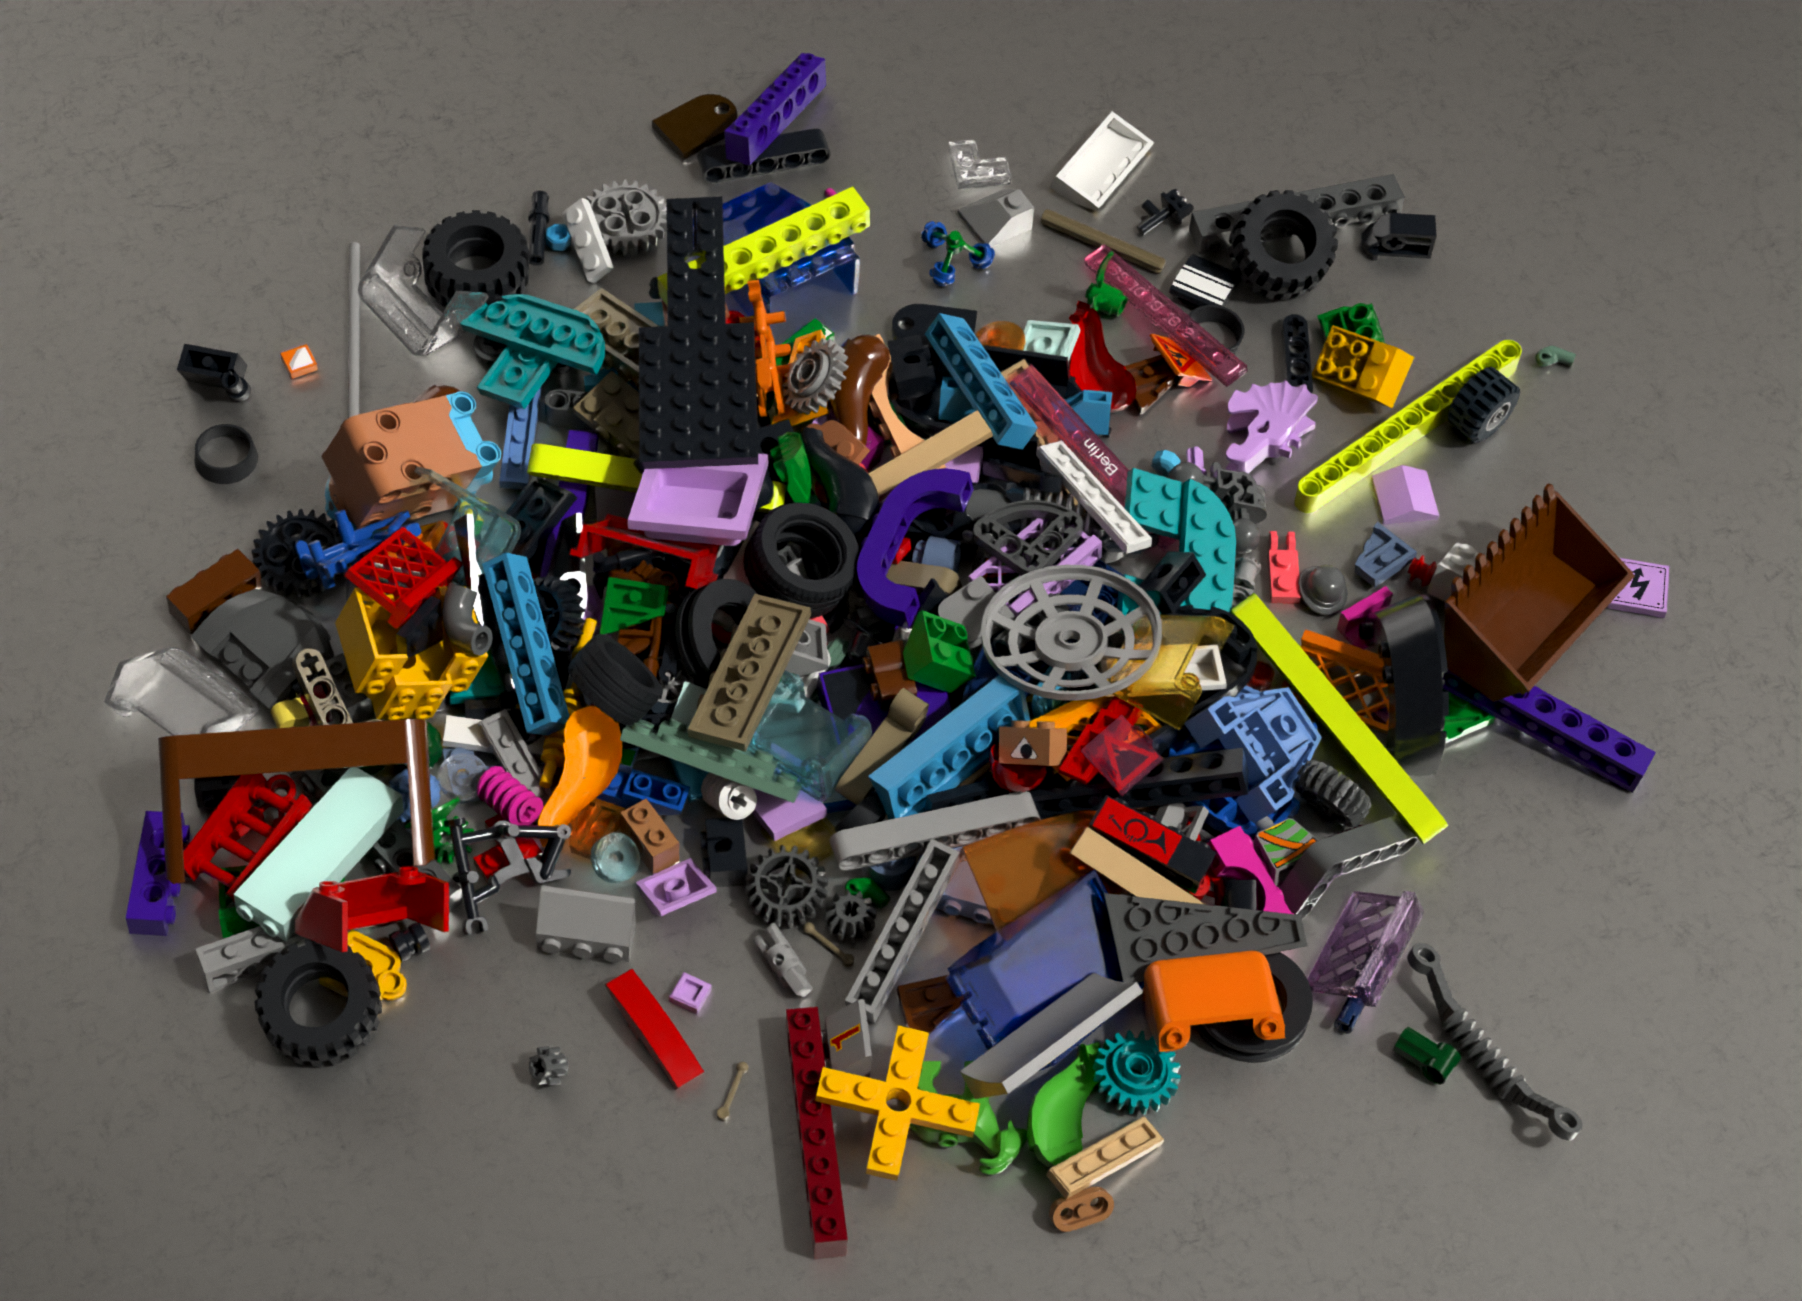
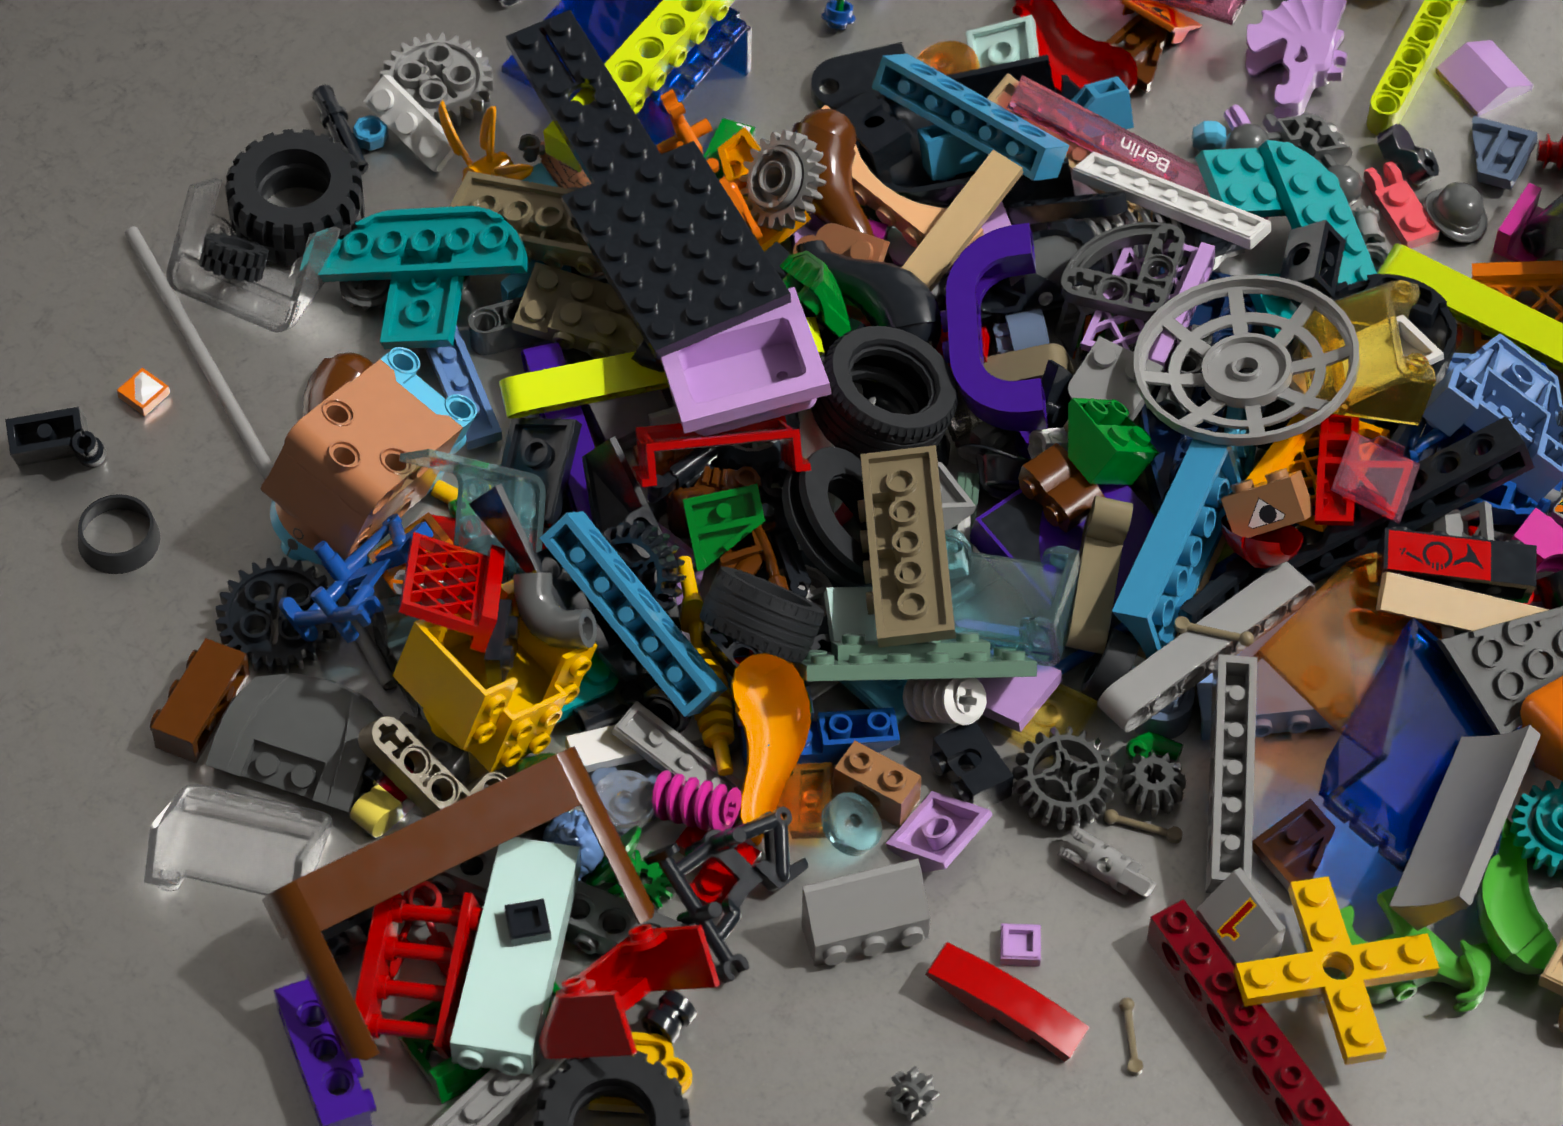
camera: 20 degrees left, 0 degrees up
none -> black tyre [199,232,269,282]
none -> light orange plant [438,100,534,181]
none -> black tile [504,898,552,947]
none -> dark tan hinge [1174,616,1254,646]
none -> black piece [1377,123,1439,186]

